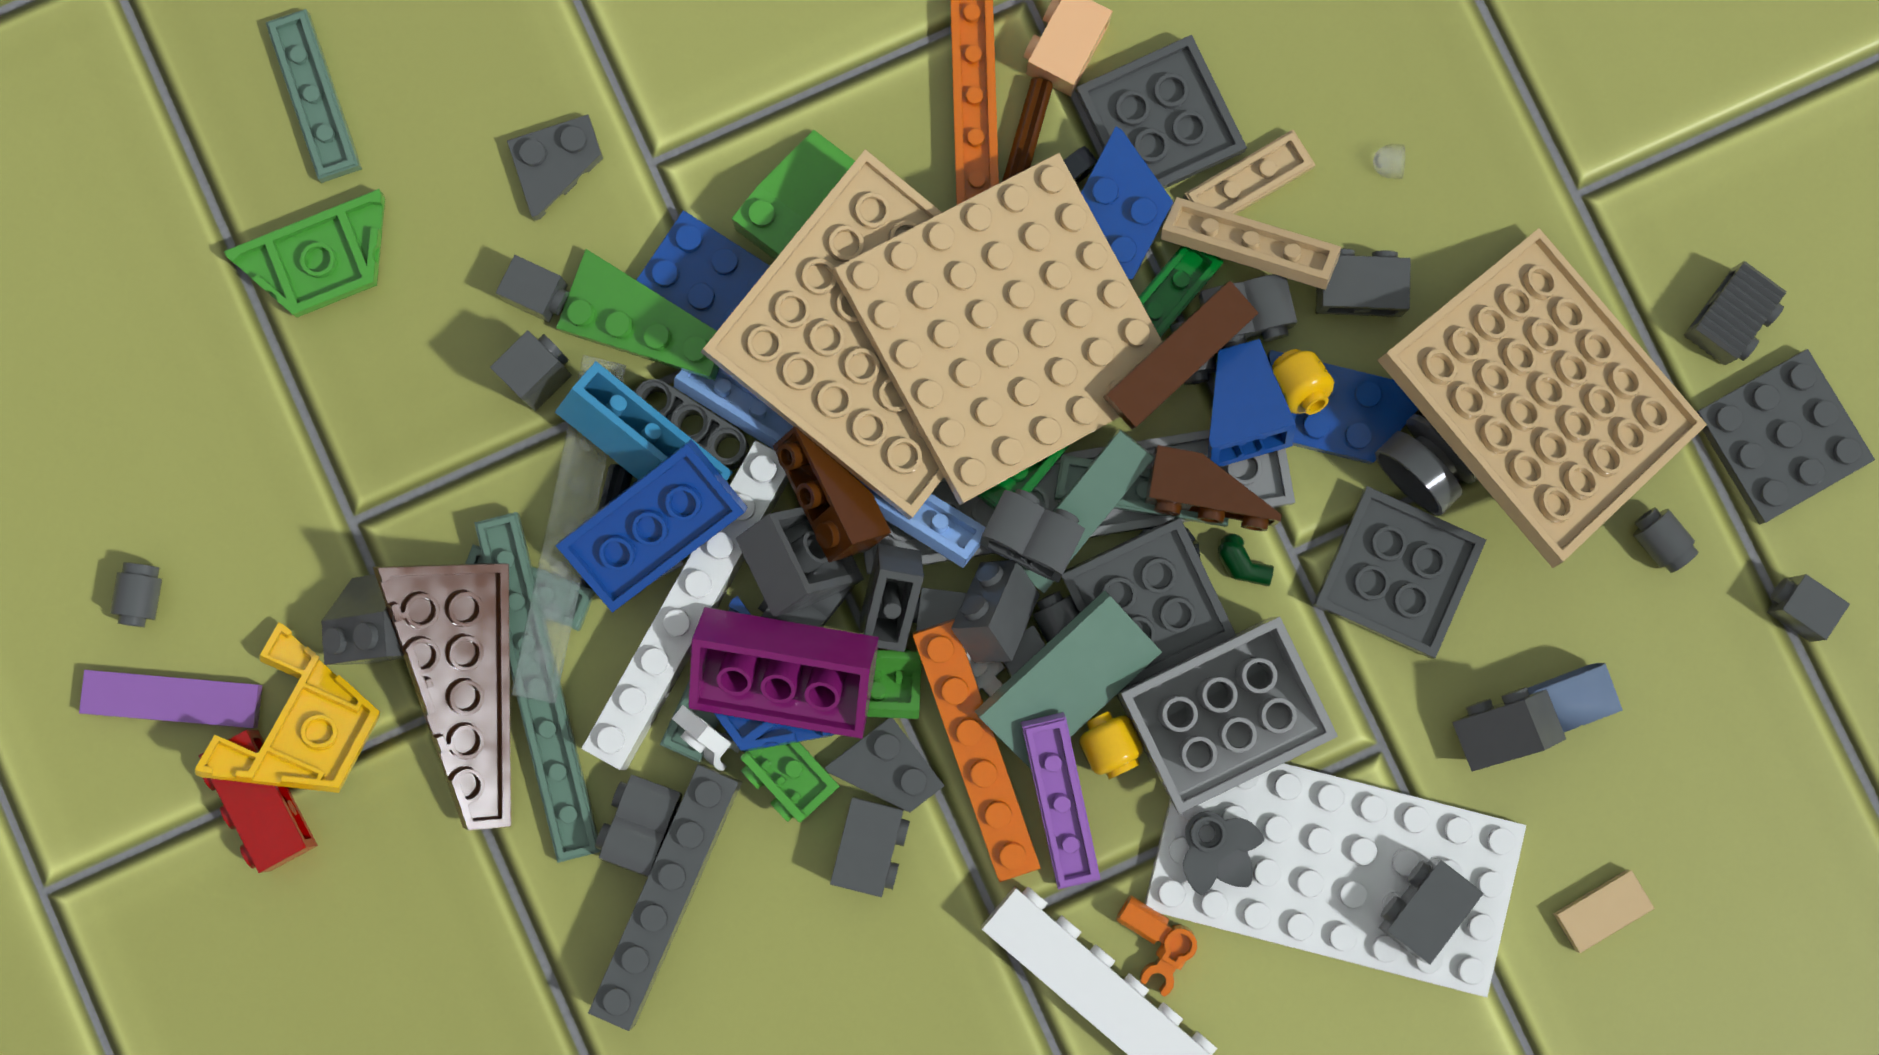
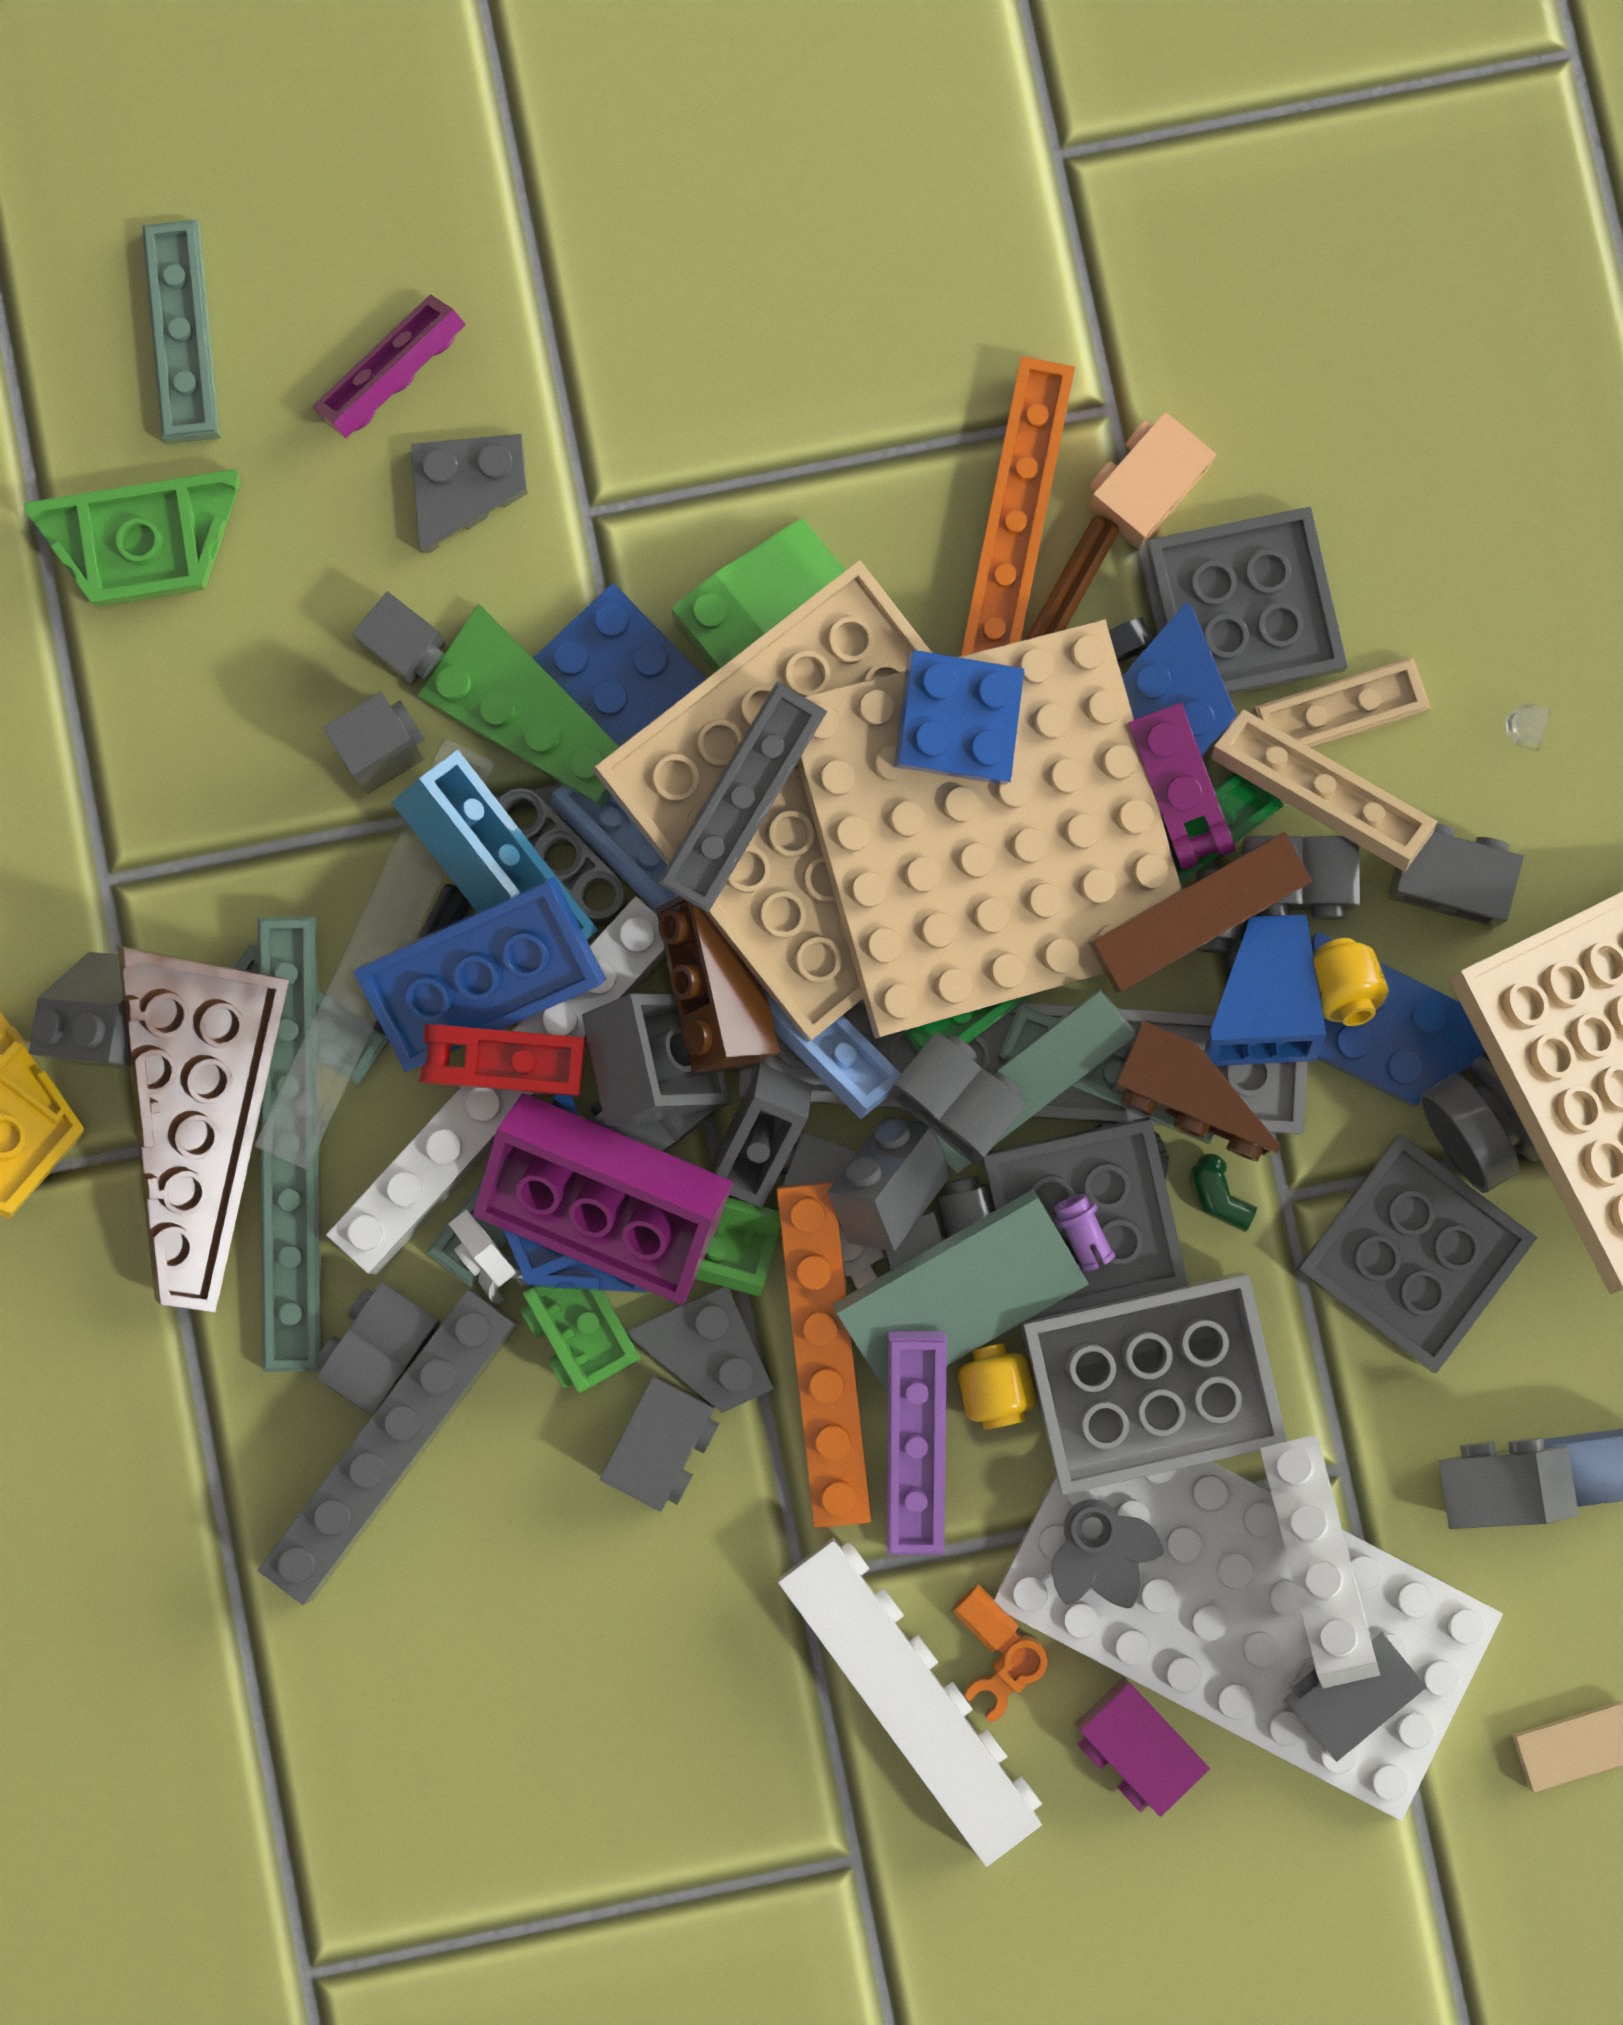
camera: 15 degrees right, 0 degrees up
none -> magenta plate [312,294,466,438]
none -> red plate [418,1024,585,1097]
none -> dark grey tile [658,681,828,913]
none -> blue plate [894,650,1024,785]
none -> medium lavender pin [1054,1194,1115,1272]
none -> magenta brick [1075,1677,1211,1817]
none -> magenta plate [1128,702,1236,871]
none -> white brick [1260,1434,1380,1689]

